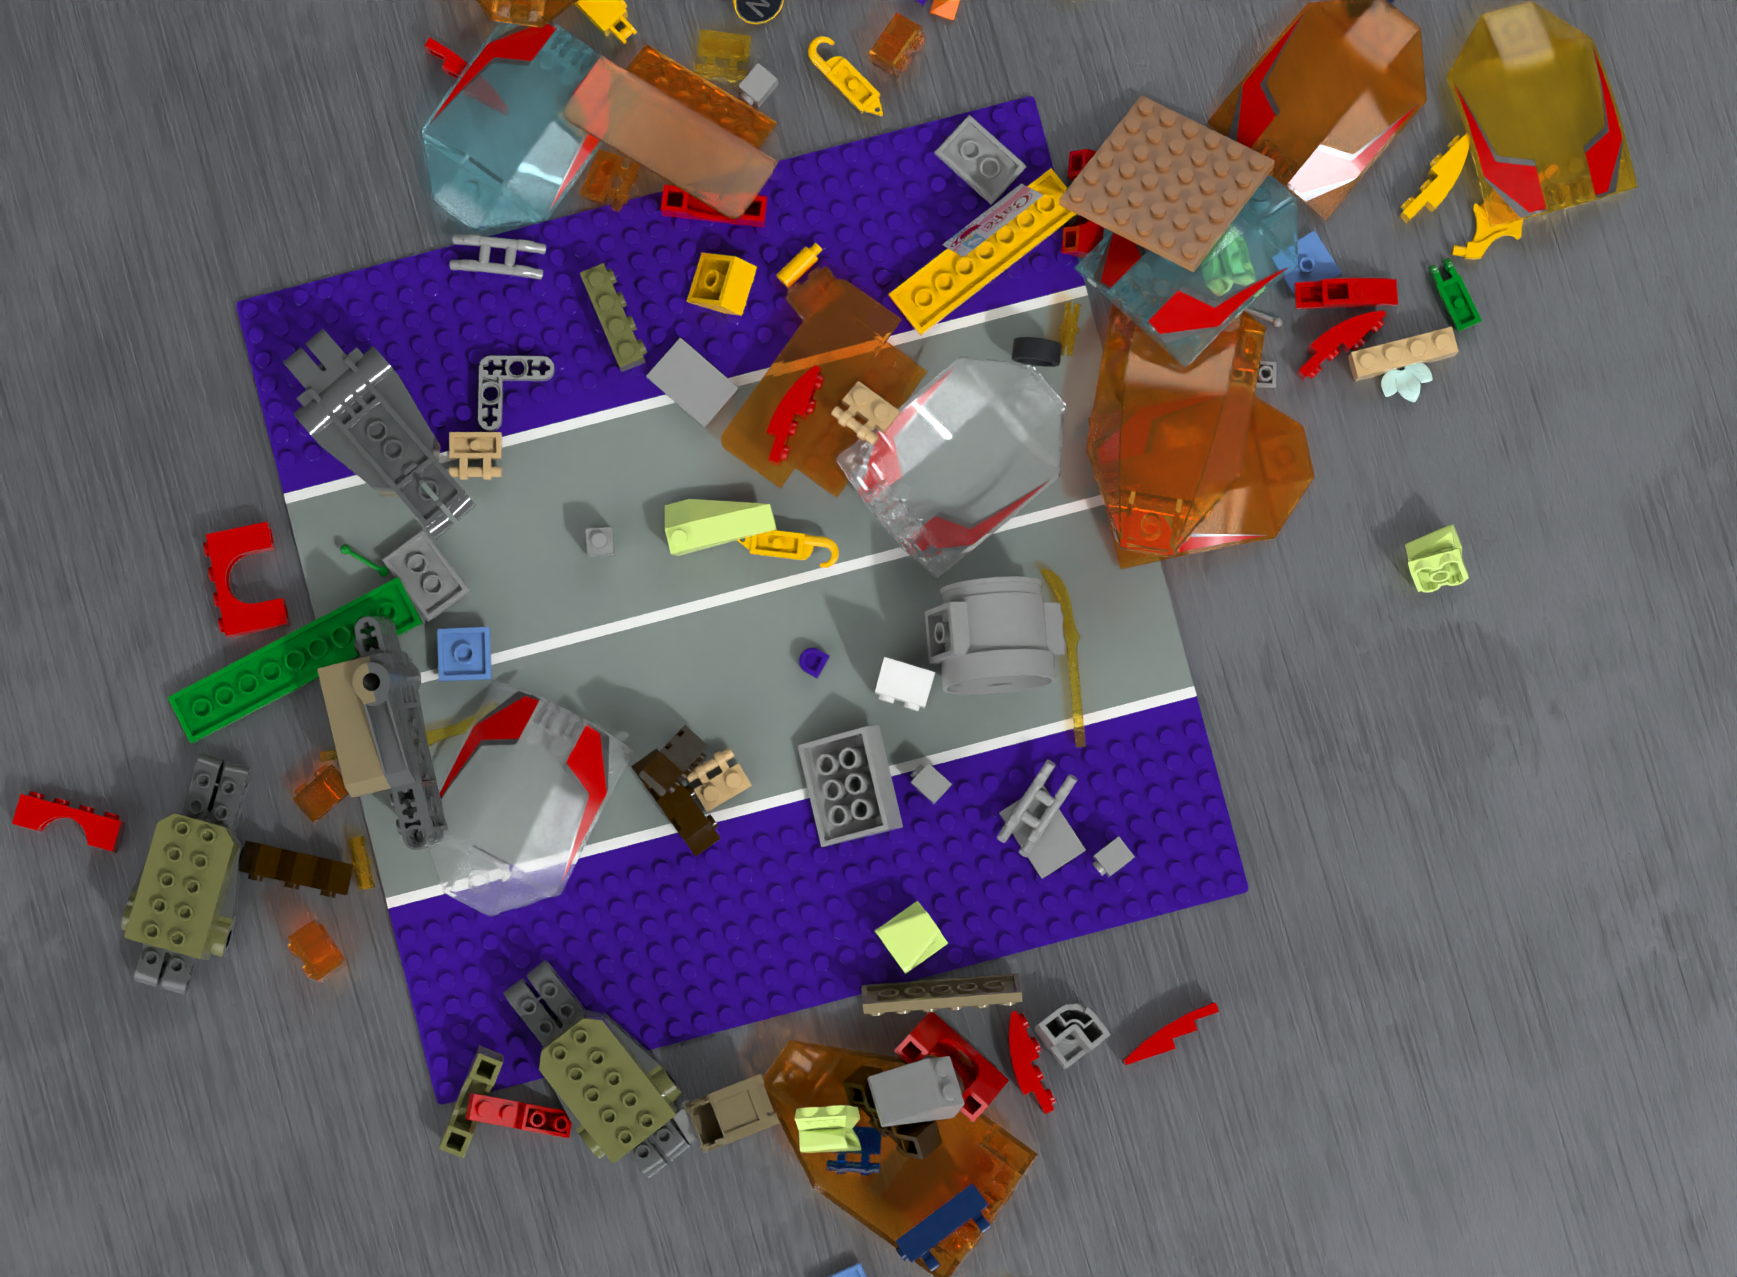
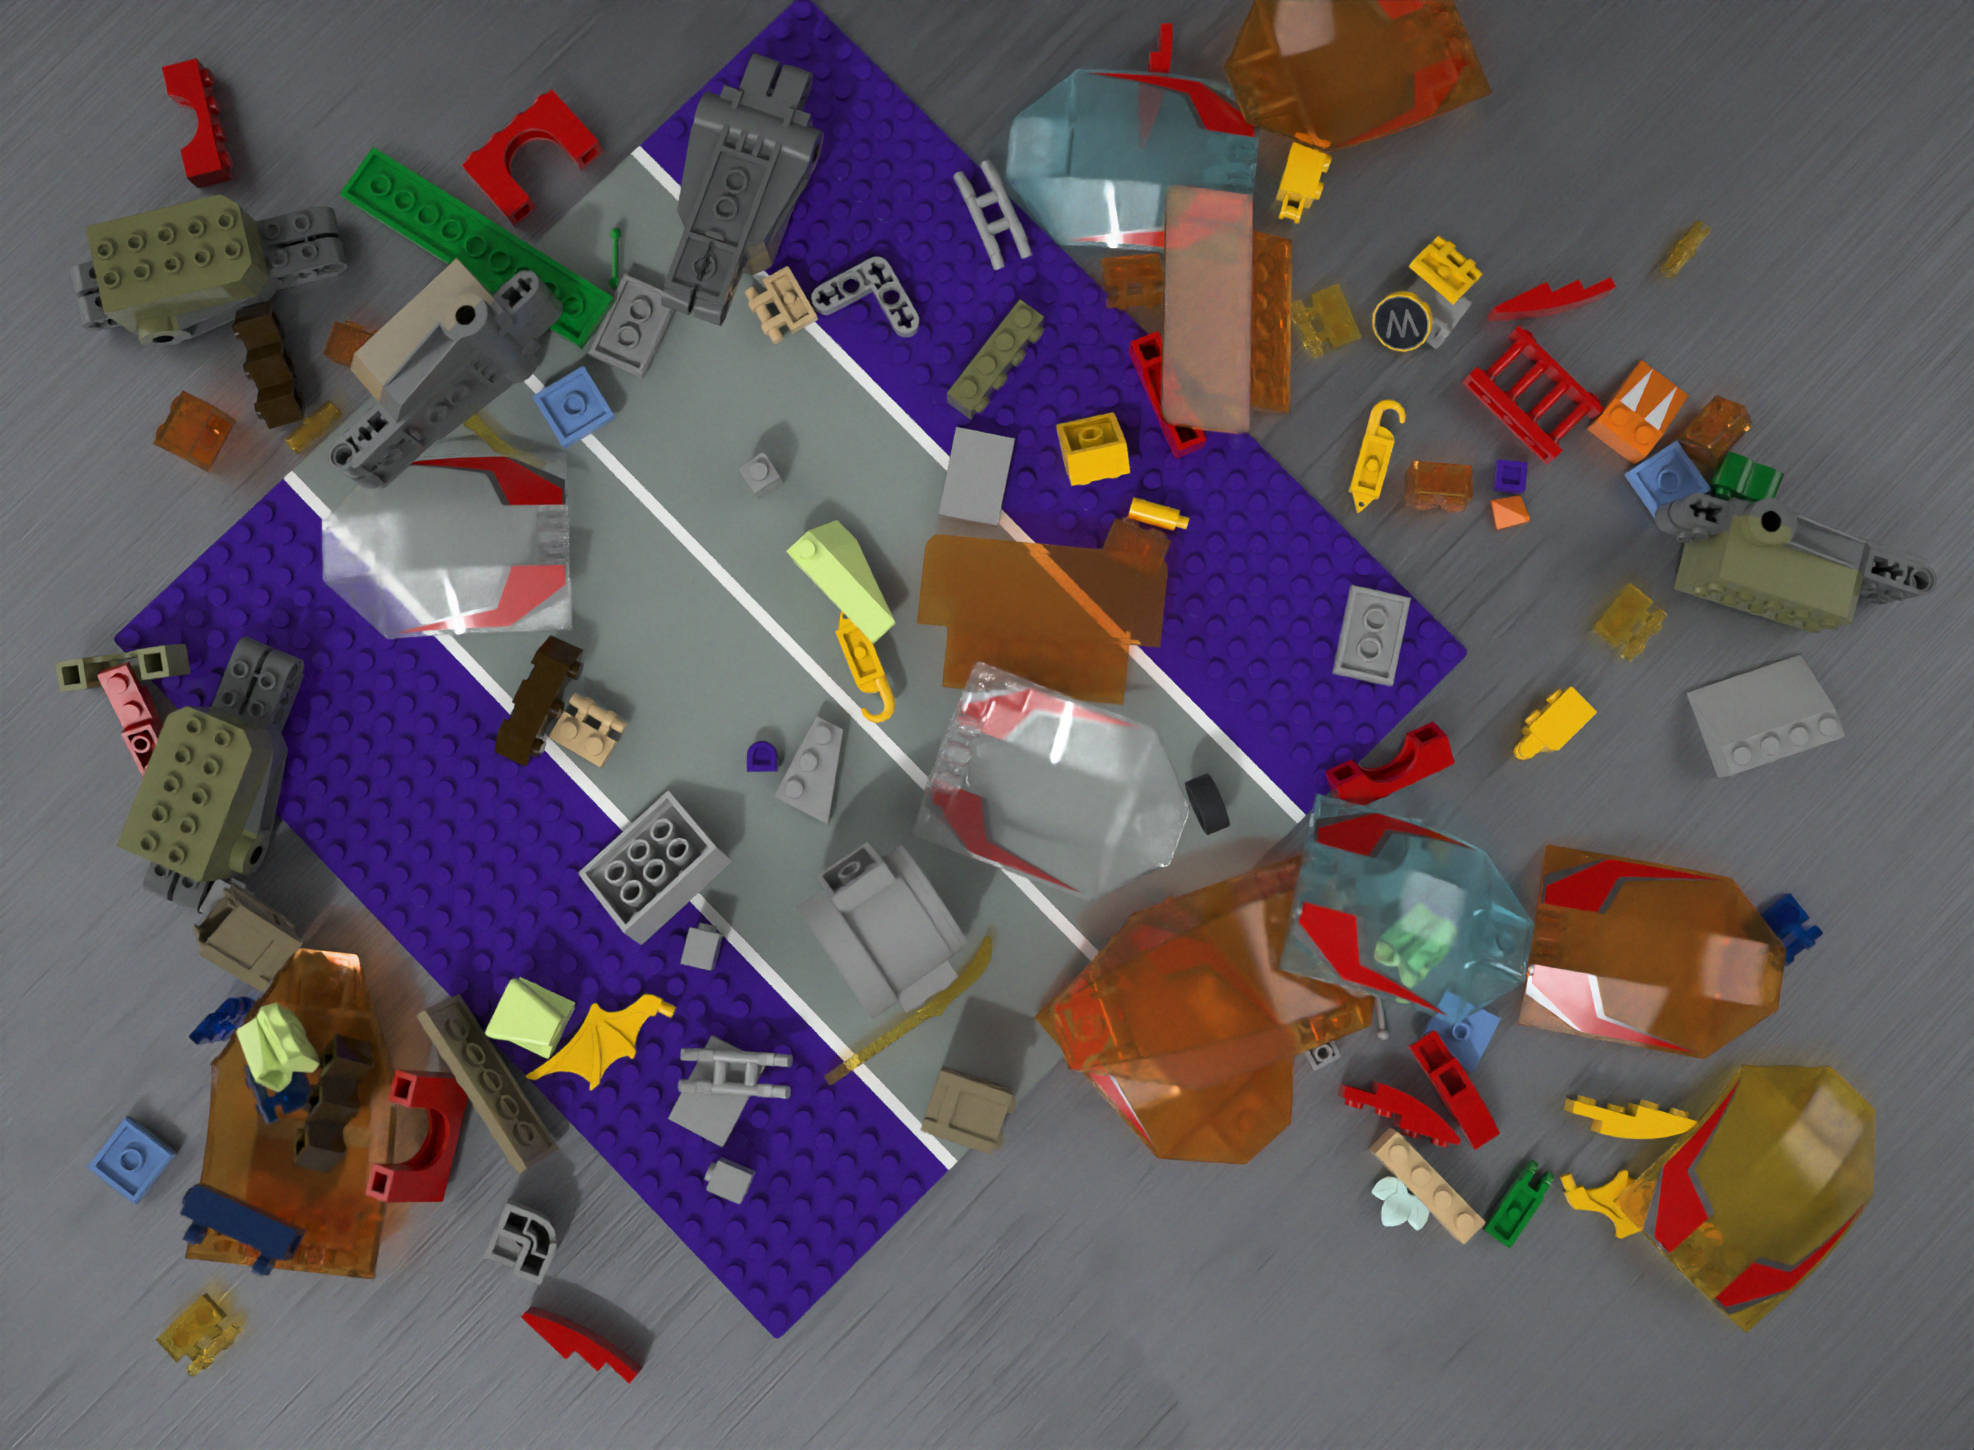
camera: 60 degrees right, 0 degrees up
dark brown brick [638,725,708,796] -> none
light grey brick [738,63,778,108] -> none
red slope [766,365,825,467] -> none
tan plate [831,381,900,445] -> none
light grey slope [867,1056,965,1127] -> none
white slope [875,657,935,711] -> none
yellow plate [888,168,1077,336] -> none
sticker [942,184,1043,257] -> none
red slope [1008,1010,1056,1114] -> none
medium nougat plate [1059,95,1275,272] -> none
clear yellow pin [1059,302,1081,357] -> none
yellowish green piece [1405,524,1469,593] -> none
none -> clear blue plate [188,996,256,1045]
none -> yellow animal [526,993,677,1091]
none -> light grey wing [774,716,844,825]
none -> dark tan container [920,1065,1016,1155]
none -> yellow hinge [1512,686,1597,761]

